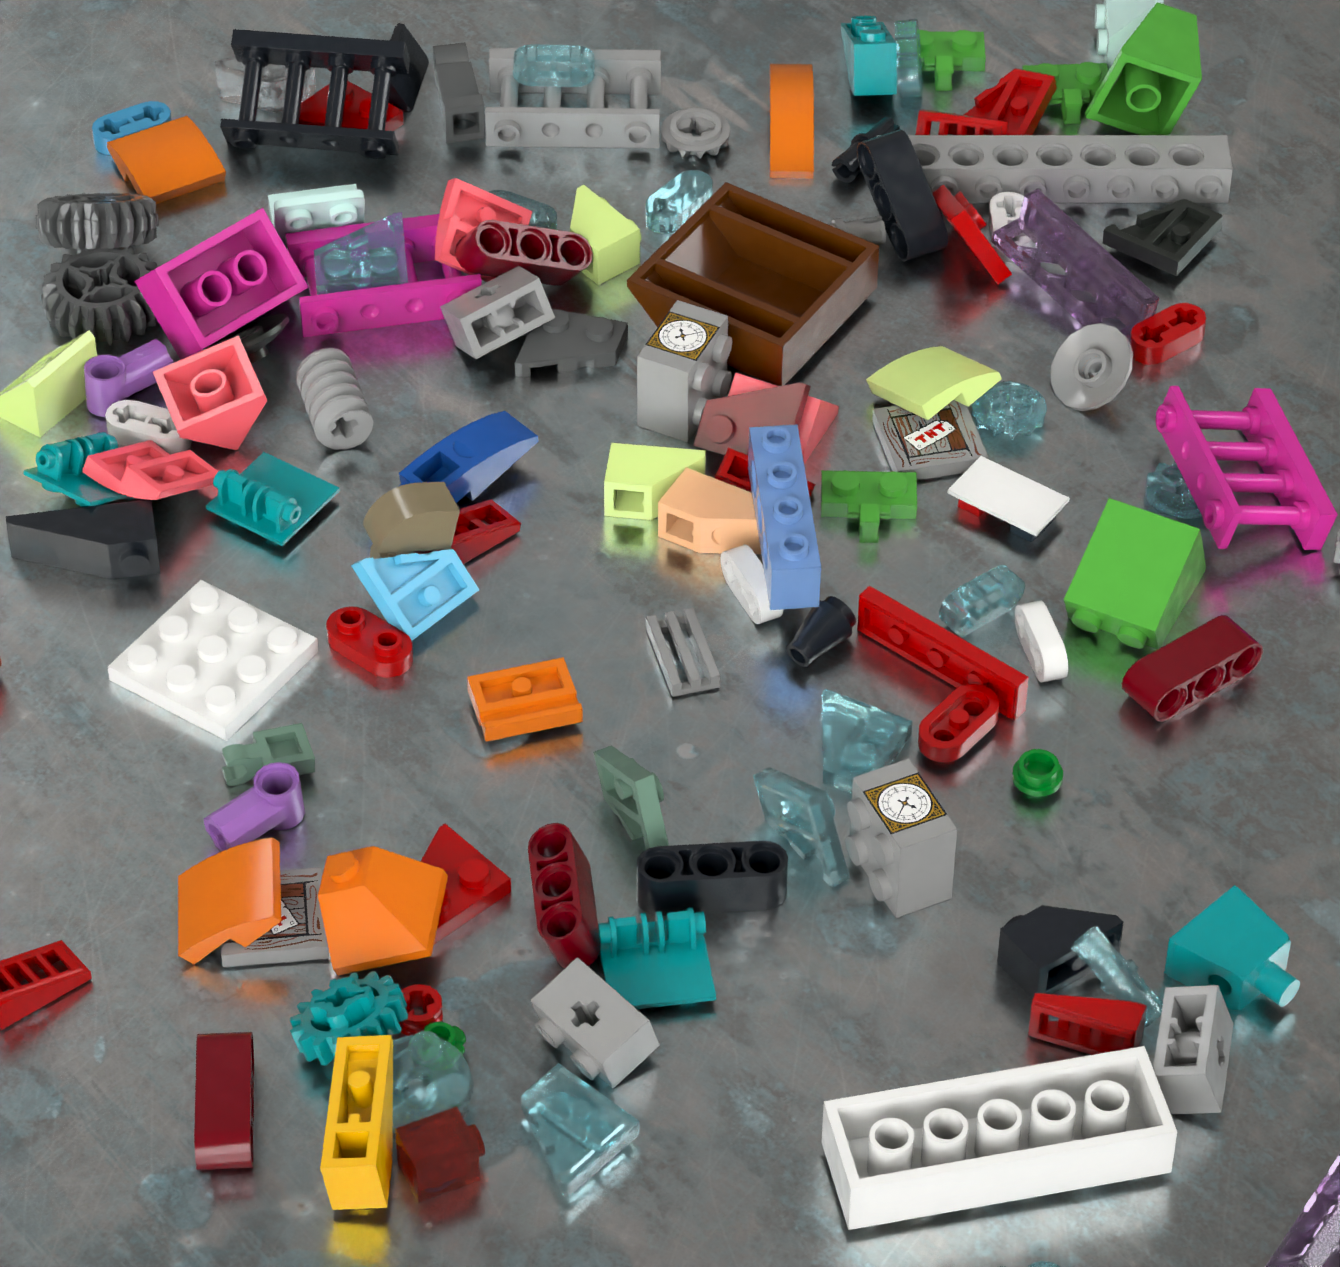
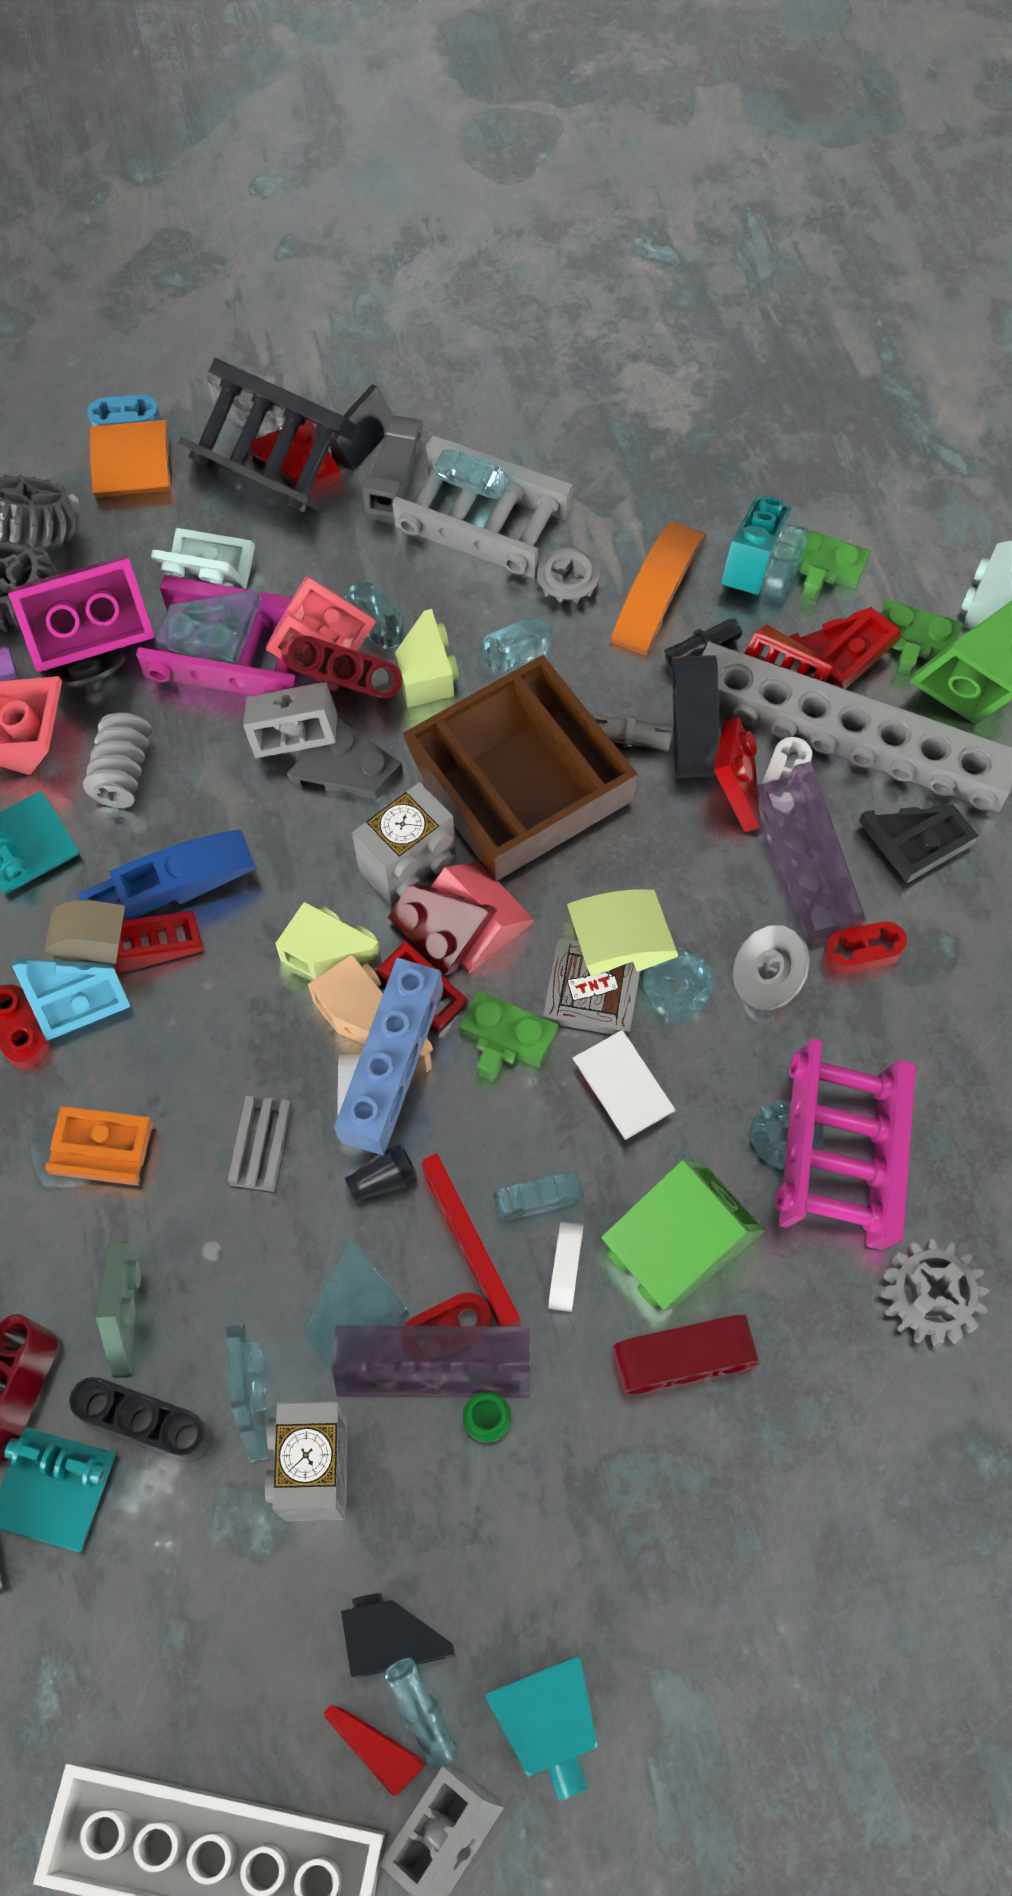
camera: 25 degrees right, 20 degrees up
none -> clear purple fence [332,1325,530,1397]

